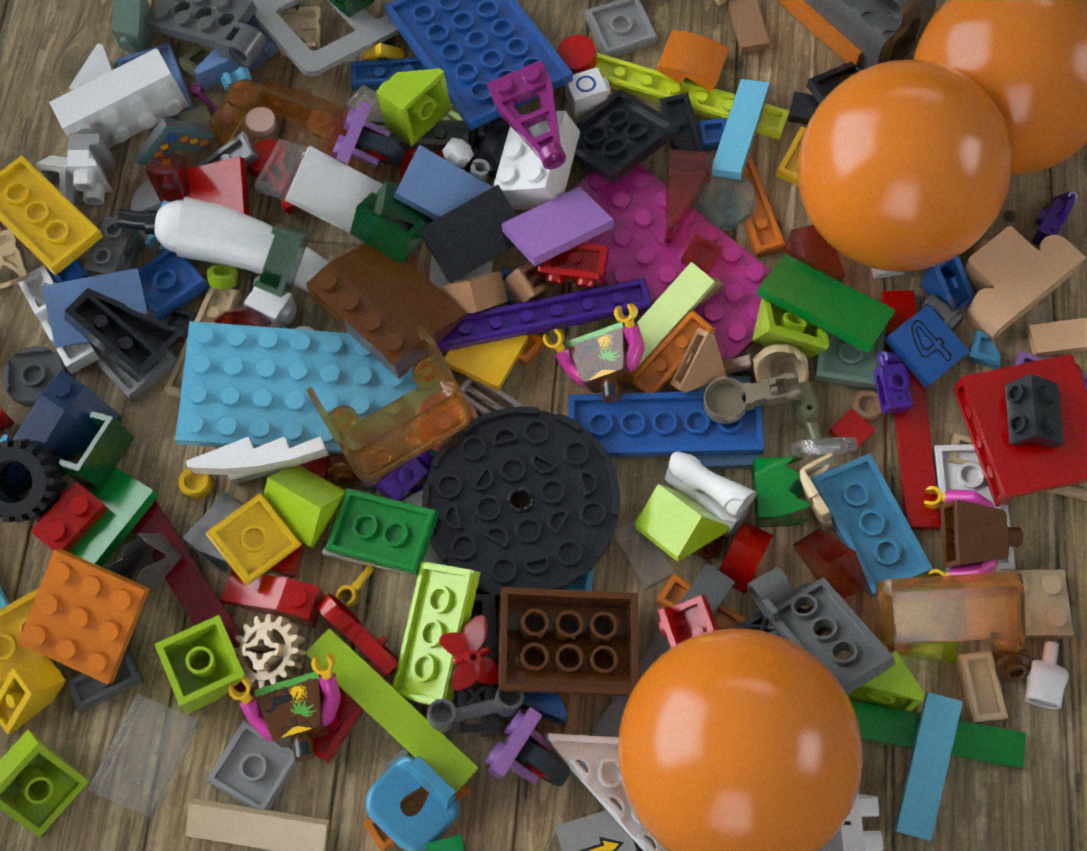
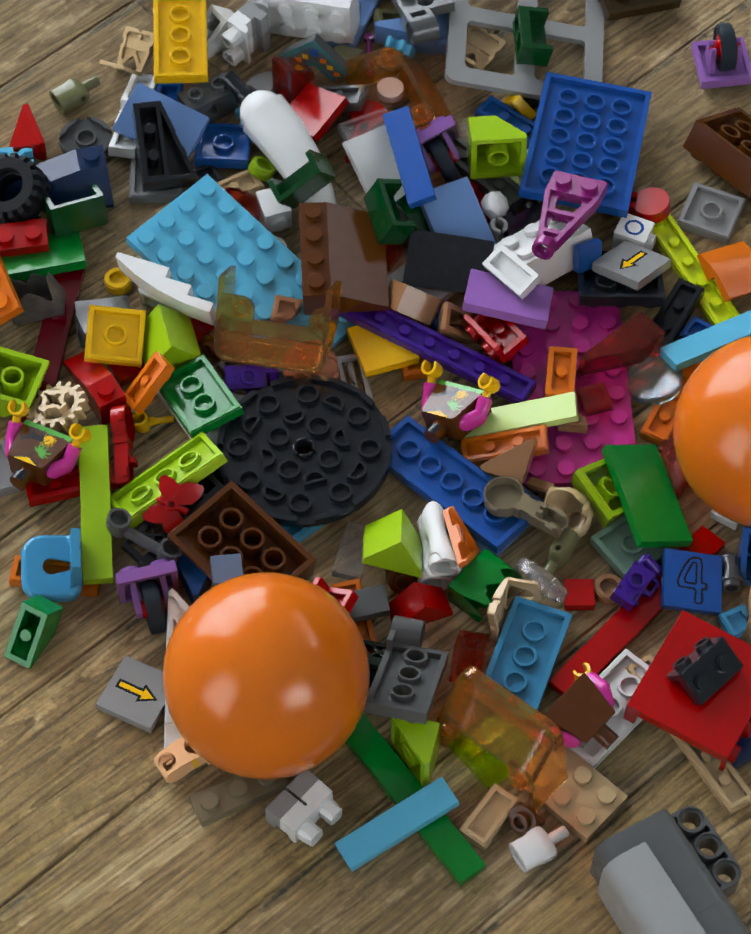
camera: 40 degrees right, 10 degrees down
none -> orange plate [125,351,175,414]
none -> sand blue tile [210,554,243,587]
none -> medium nougat tile [270,294,303,324]
none -> blue tile [383,106,437,209]
none -> orange tile [443,506,481,568]
none -> white tile [482,243,542,300]
none -> orange plate [545,346,578,397]
none -> blue tile [573,237,602,274]
none -> light grey tile [592,240,671,291]

